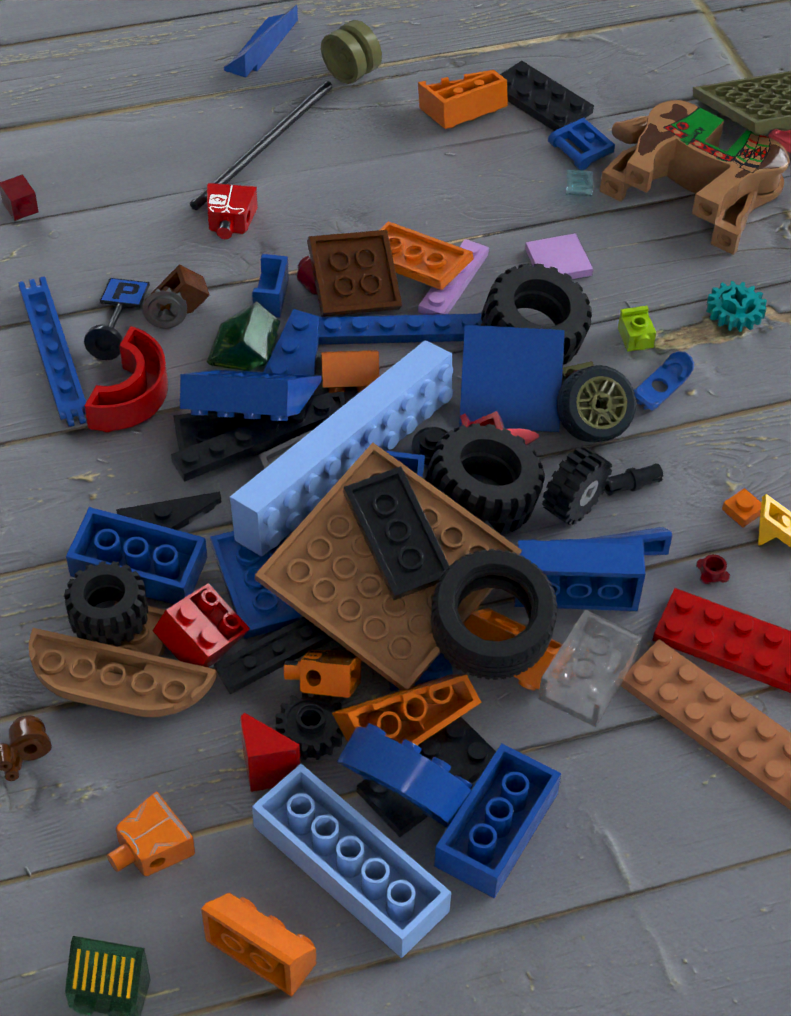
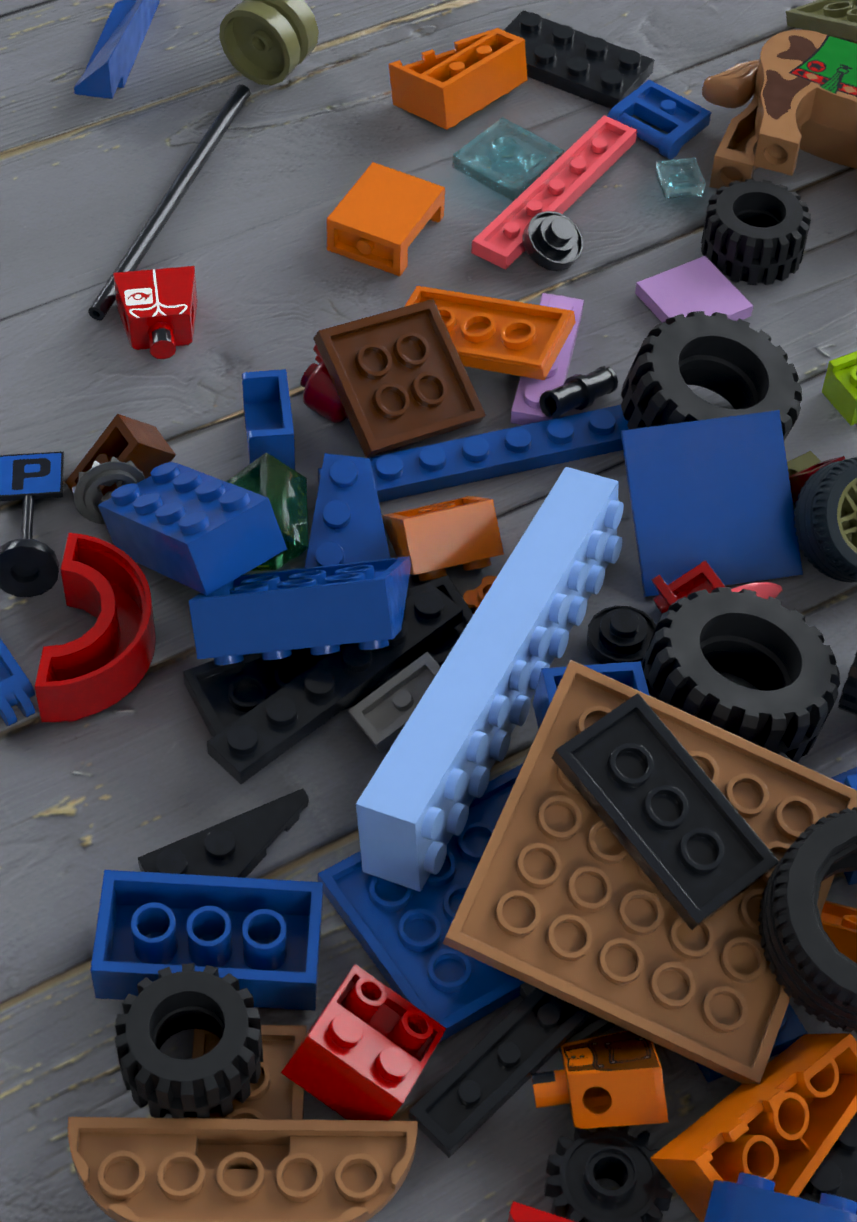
camera: 15 degrees left, 0 degrees up
none -> blue brick [98,462,287,596]
none -> orange panel [327,162,445,276]
none -> clear light blue plate [452,117,564,201]
none -> coral plate [471,115,637,270]
none -> black plate [522,211,583,271]
none -> black pin [539,366,618,419]
none -> black tyre [701,179,811,285]

